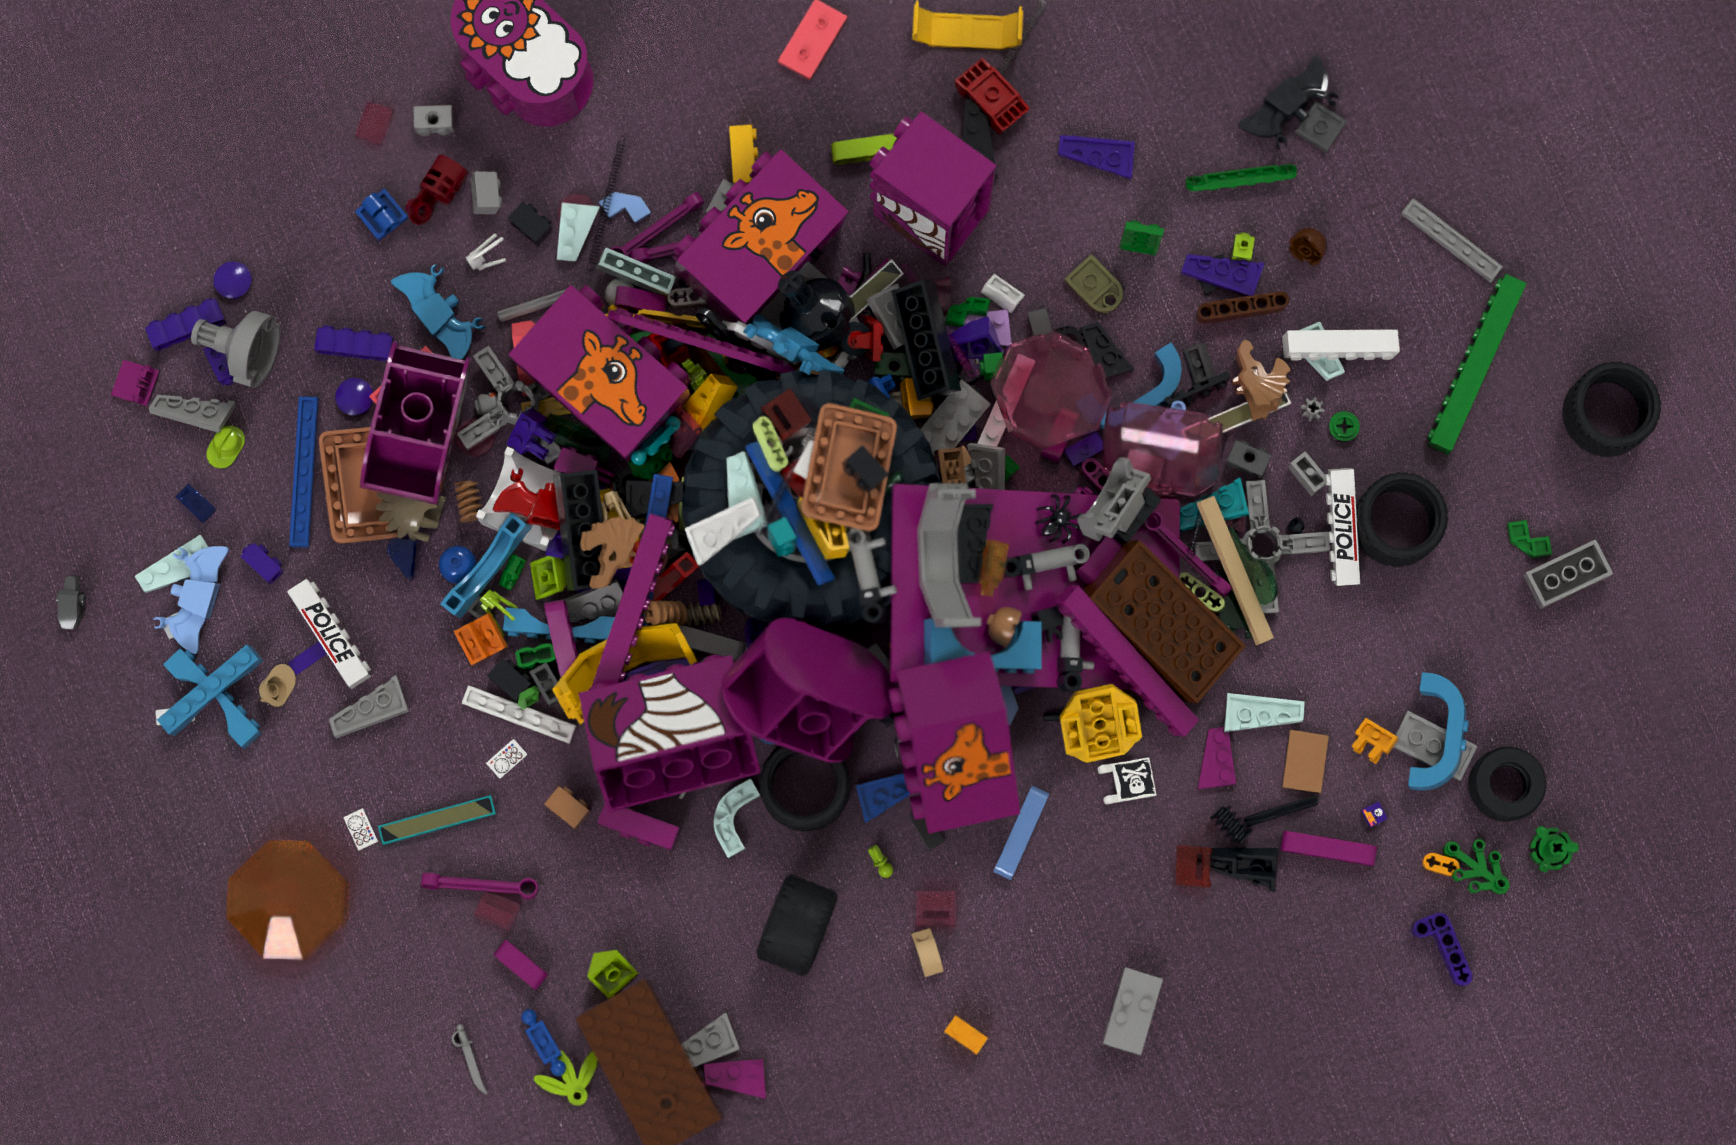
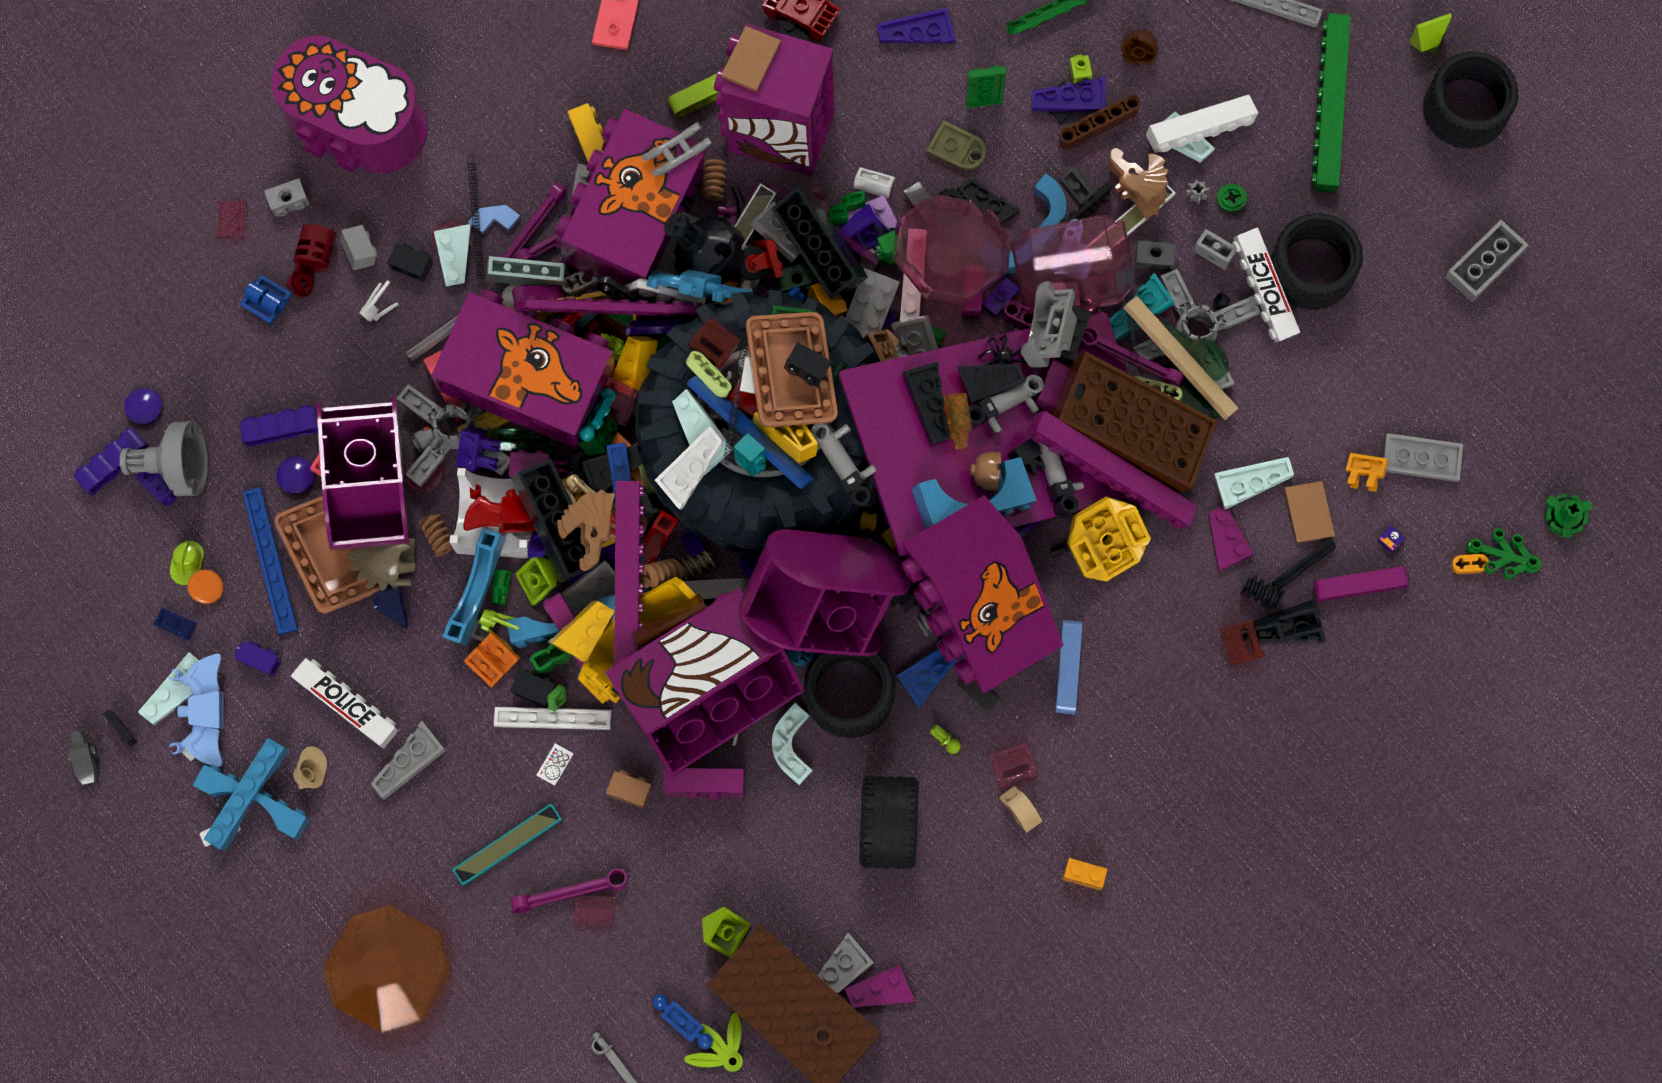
camera: 15 degrees left, 5 degrees down
magenta hinge [111,360,159,406] -> none
light grey wing [149,395,236,433] -> none
dark purple sticker [288,641,327,675] -> none
white sticker [343,808,378,851] -> none
dark azure torso [391,264,486,360] -> none
blue cylinder [438,546,477,584] -> none
magenta beam [493,939,549,990] -> none
dark grey brick [530,663,559,708] -> none
light grey panel [917,484,981,628] -> none
flag [1098,758,1156,805] -> none
light grey brick [1101,967,1163,1055] -> none
dark azure arch [1408,672,1469,791] -> none
dark purple beam [1410,913,1472,986] -> none
black tyre [1468,746,1547,822] -> none
green tile [1507,520,1552,558] -> none
none -> black tile [103,709,138,746]
none -> orange piece [188,570,223,604]
none -> yellow wedge [548,601,614,662]
none -> dark purple tile [625,318,685,335]
none -> reddish brown tile [633,593,706,647]
none -> light grey piece [642,122,712,177]
none -> medium nougat piece [701,159,727,201]
none -> medium nougat tile [721,26,781,92]
none -> wheel [860,511,878,532]
none -> black wing [957,364,1025,403]
none -> lime slope [1409,13,1452,54]

